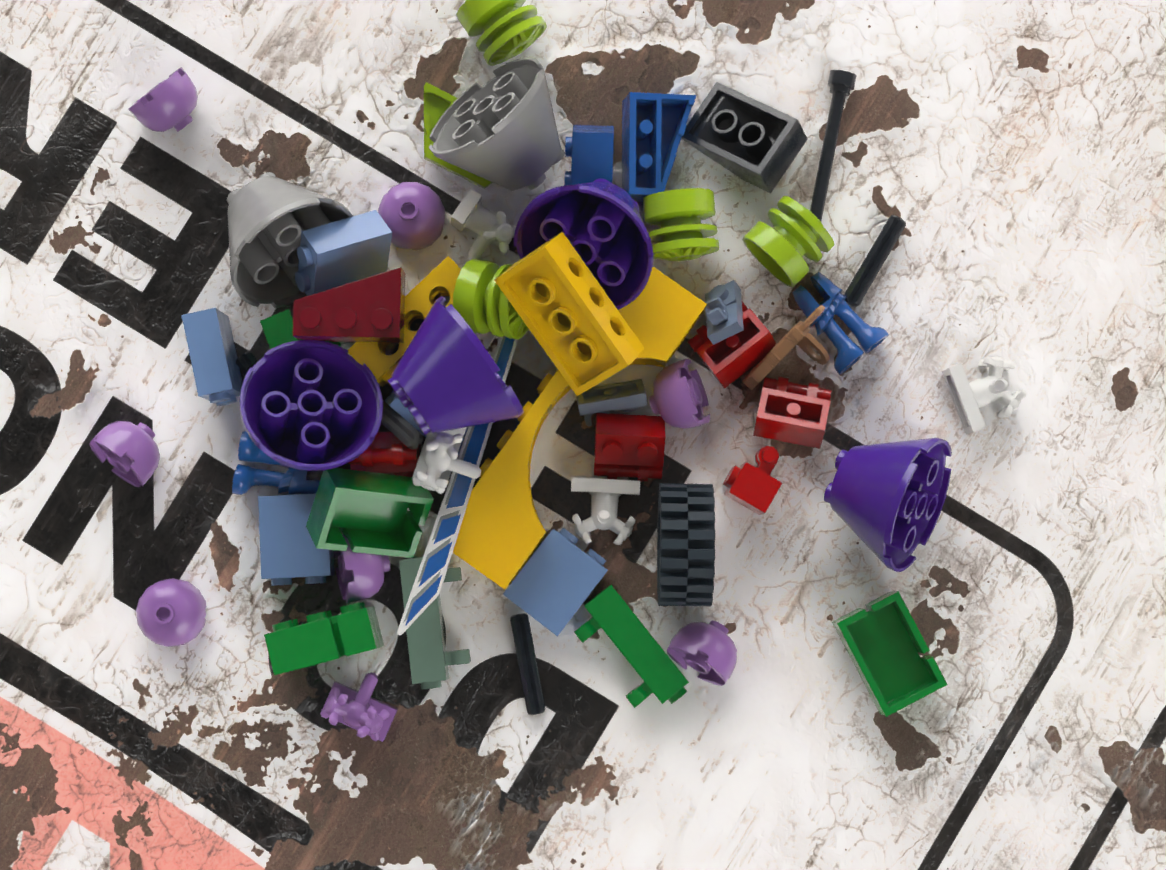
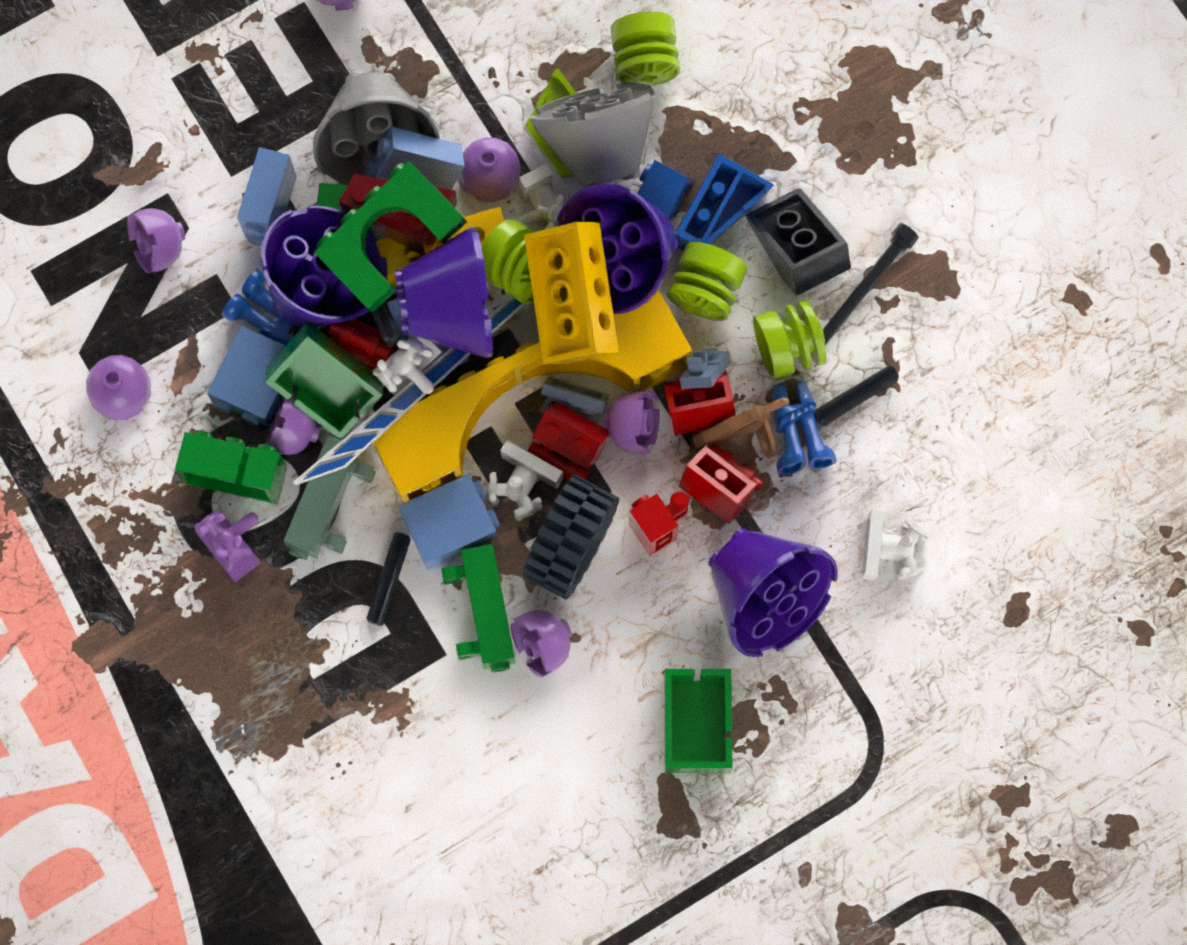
camera: 25 degrees right, 10 degrees down
none -> green arch [314,161,467,312]

